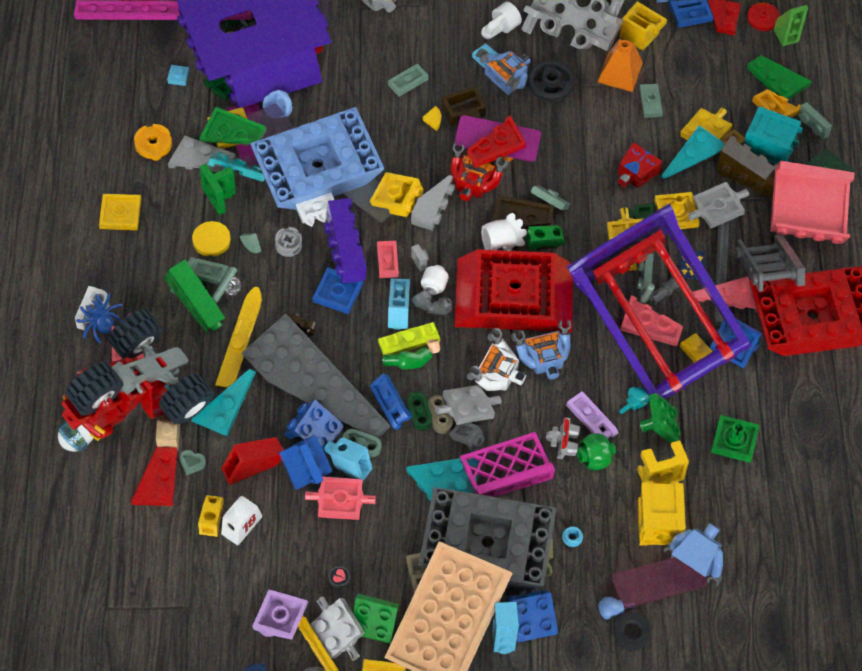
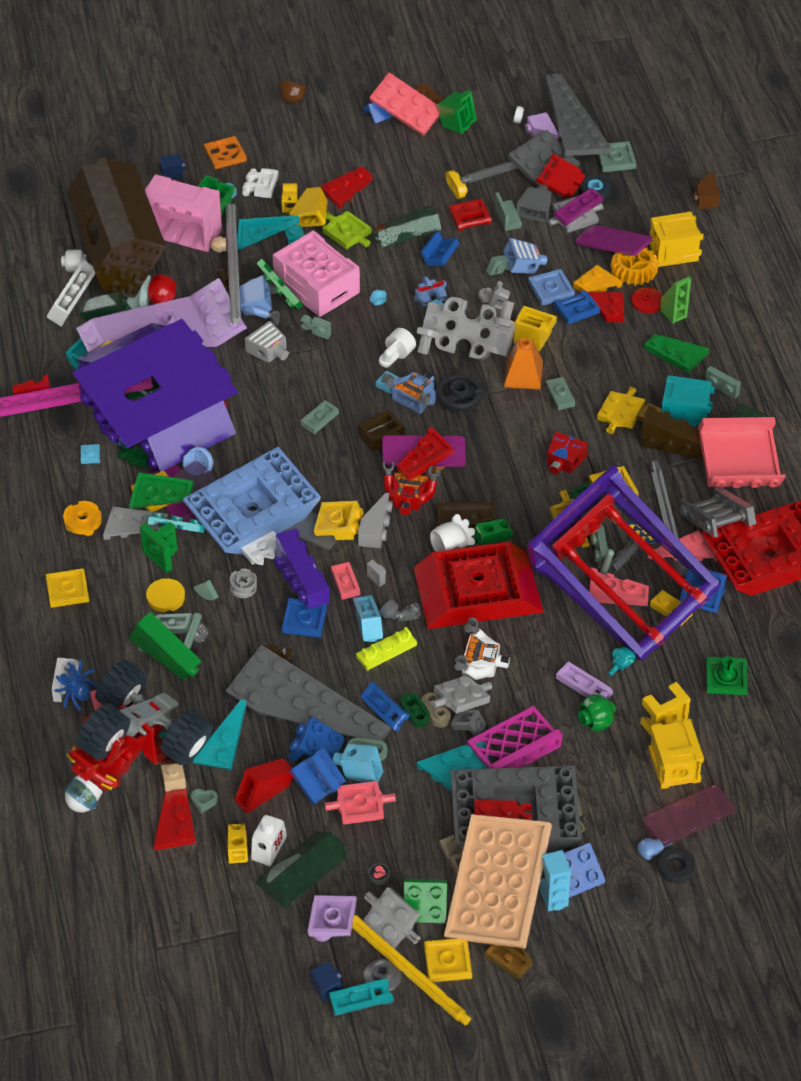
camera: 10 degrees left, 10 degrees down
yellow piece [215,287,262,389] -> none
green arm [382,339,440,370] -> none
white head [421,265,449,295] -> none
yellow tile [423,106,442,131] -> none
torso [511,320,571,380] -> none
sand green plate [531,186,571,210] -> none
light grey hips [546,417,580,459] -> none
medium azure plate [562,527,583,547] -> none
green plate [640,393,680,444] -> none
teal wing [660,125,725,180] -> none
medium blue torso [664,523,723,586] -> none
light grey plate [688,182,749,229] -> none
light orange wing [752,89,801,118] -> none
none -> clear green slope [256,832,346,909]
none -> red plate [474,800,532,820]

